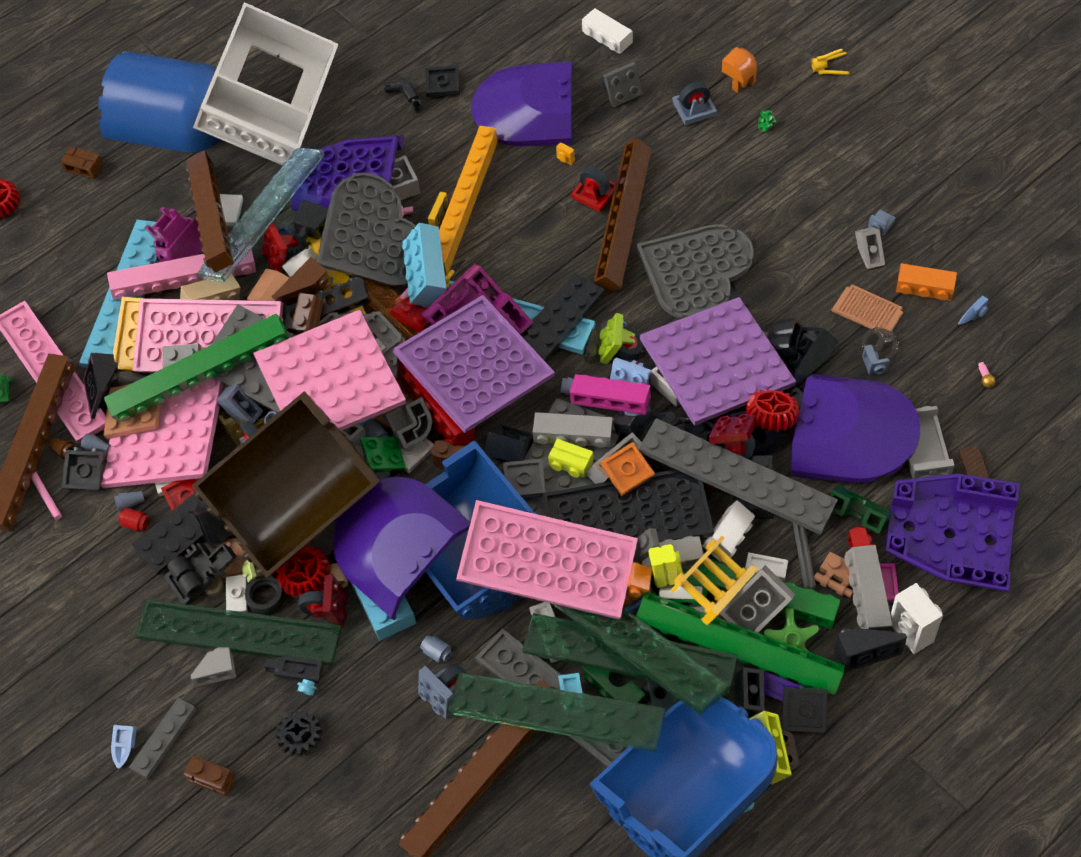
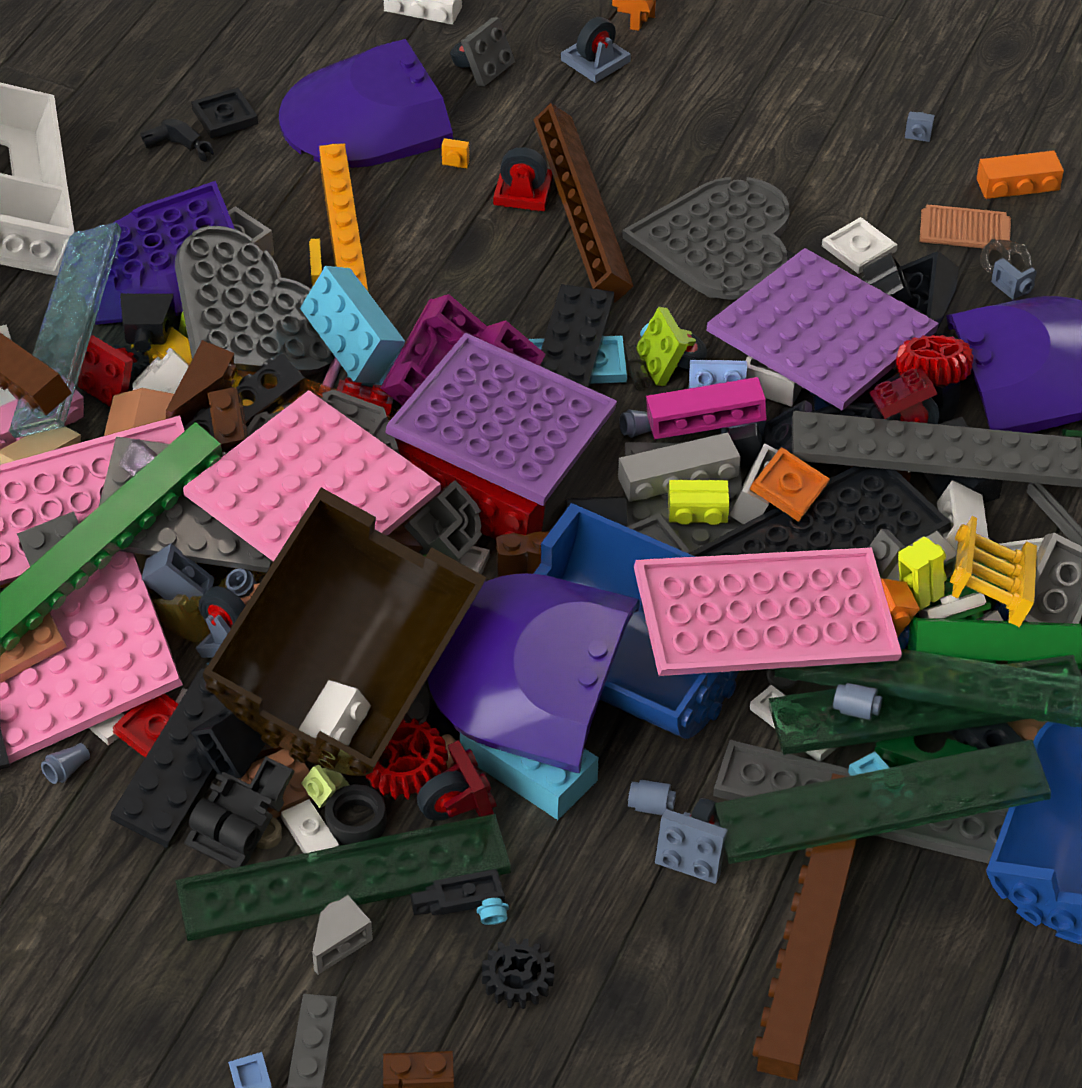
camera: 30 degrees left, 10 degrees down
red brick [118,508,150,532] -> none
green plant [758,110,777,132] -> none
light grey slope [855,227,885,269] -> none
none -> clear purple plate [119,439,157,476]
none -> white brick [299,680,371,746]
none -> white tile [822,217,897,274]
none -> sand blue brick [833,683,882,720]

